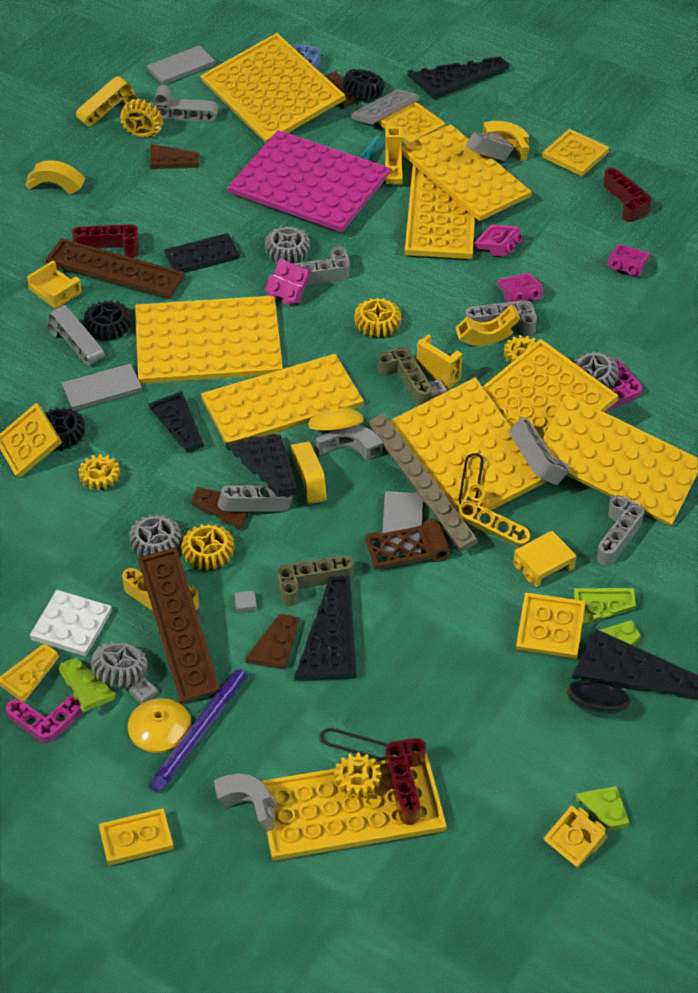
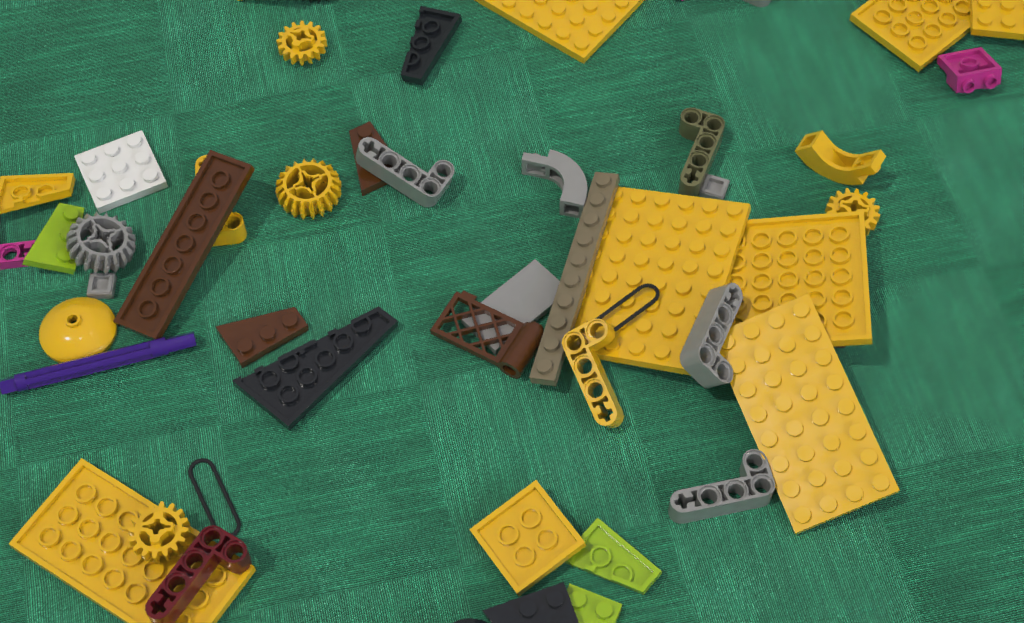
camera: 45 degrees right, 10 degrees up
light grey gear [129,513,182,557] -> none
yellow plate [201,354,364,443] -> none
light grey arch [214,774,278,831] -> none
black wing [225,434,298,497] -> none
light grey tile [234,591,257,613] -> none
olive beam [277,555,353,606] -> none
yellow beam [290,441,327,505] -> none
yellow dish [308,404,364,430] -> none
yellow gear [354,297,402,338] -> none
yellow panel [416,334,463,389] -> none
light grey beam [465,300,537,336] -> none
dark pink plate [497,273,543,302] -> none
yellow panel [513,531,576,588] -> none
light grey gear [574,351,619,388] -> none
dark pink beam [606,359,642,411] -> none

